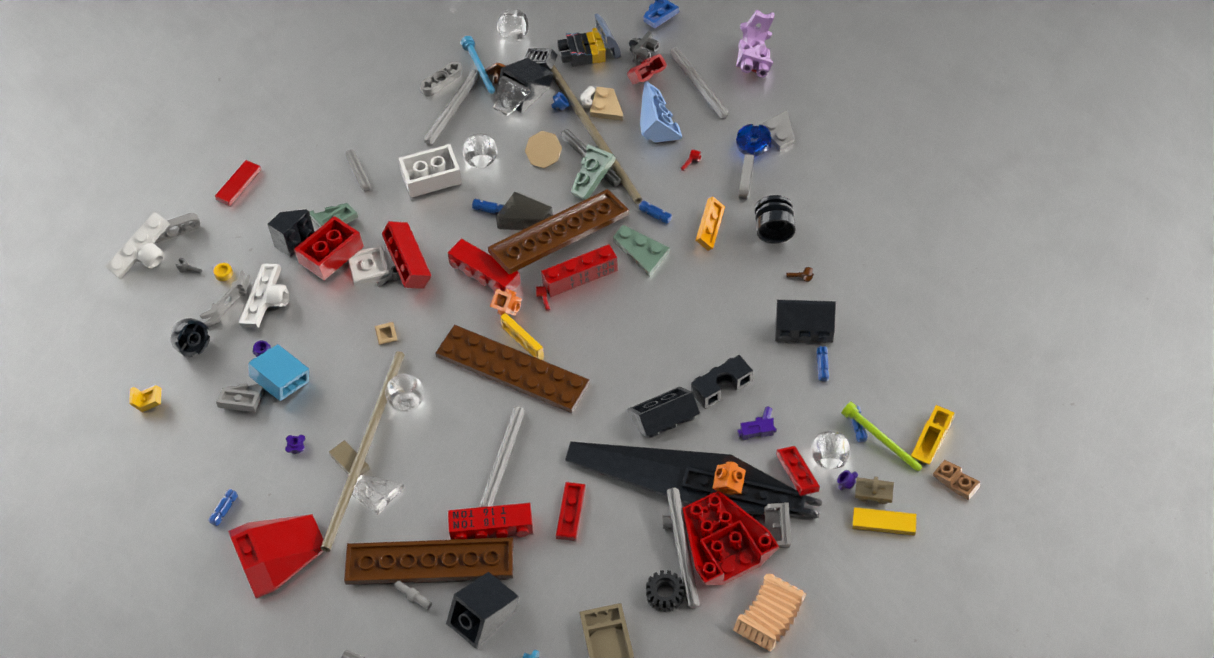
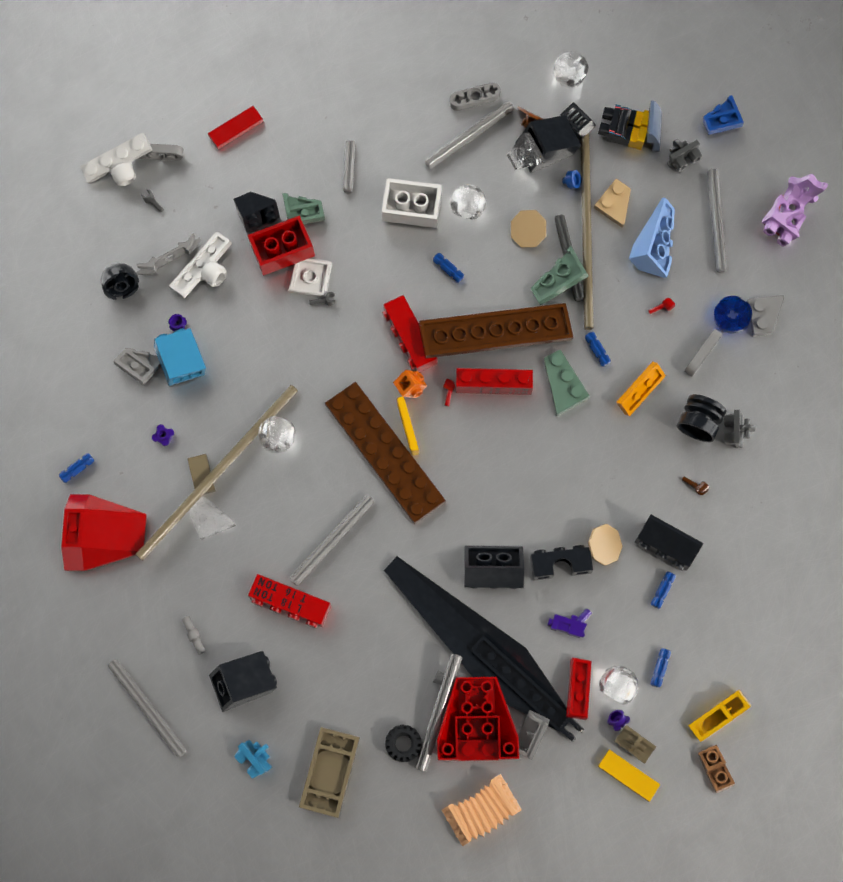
camera: 25 degrees right, 20 degrees up
yellow bracket [129,385,162,412] -> none
yellow tile [213,263,233,281] -> none
reddish brown plate [344,537,514,585] -> none
tan slope [374,322,397,345] -> none
red brick [382,221,431,289] -> none
dark azure piece [460,36,495,94] -> none
clear smoke slope [496,192,553,230] -> none
red tile [556,482,586,541] -> none
white arm [580,86,596,108] -> none
red brick [627,54,667,85] -> none
orange brick [713,462,746,495] -> none
lime piece [841,401,922,471] -> none
none -> tan piece [588,524,623,566]
none -> dark grey hips [724,410,756,448]

